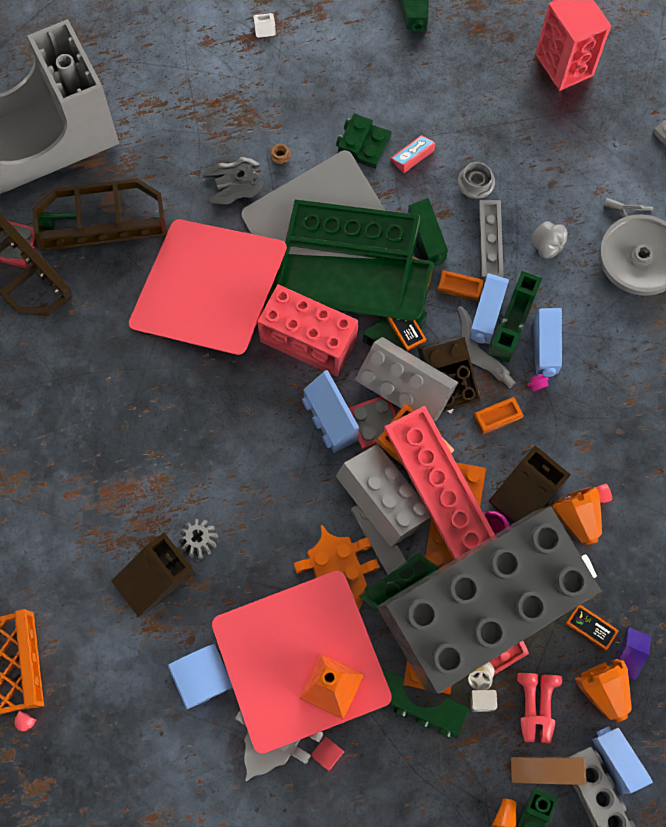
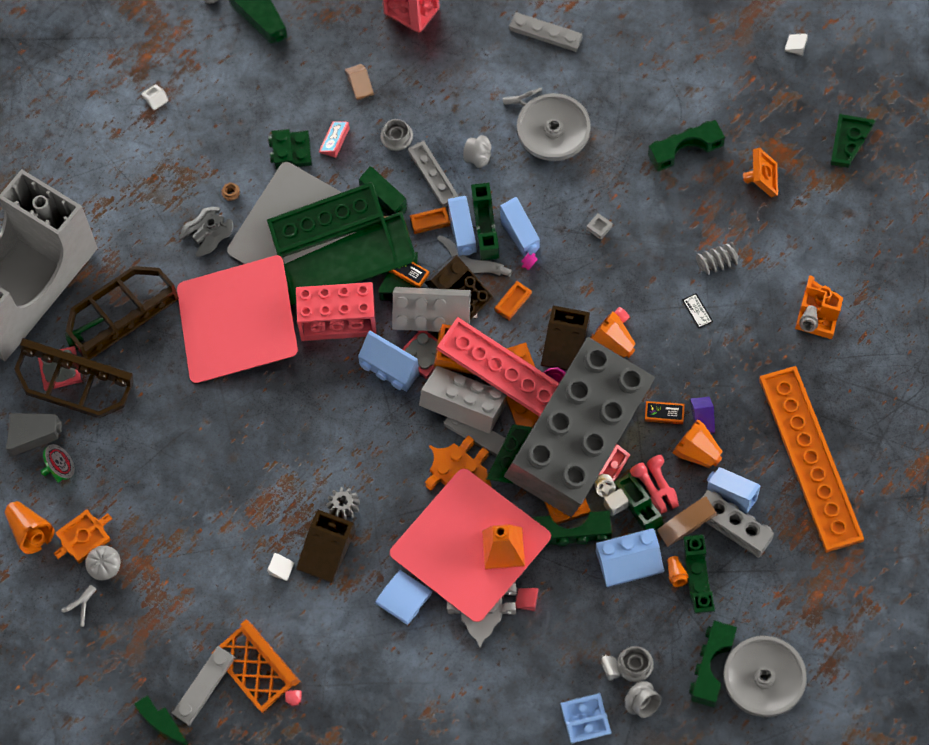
camera: 25 degrees left, 5 degrees down
none -> white slope [267,553,295,581]
none -> medium nougat slope [345,64,374,100]
none -> light grey plate [586,213,613,239]
none -> light blue slope [596,528,664,587]
none -> dark green slope [614,473,664,530]

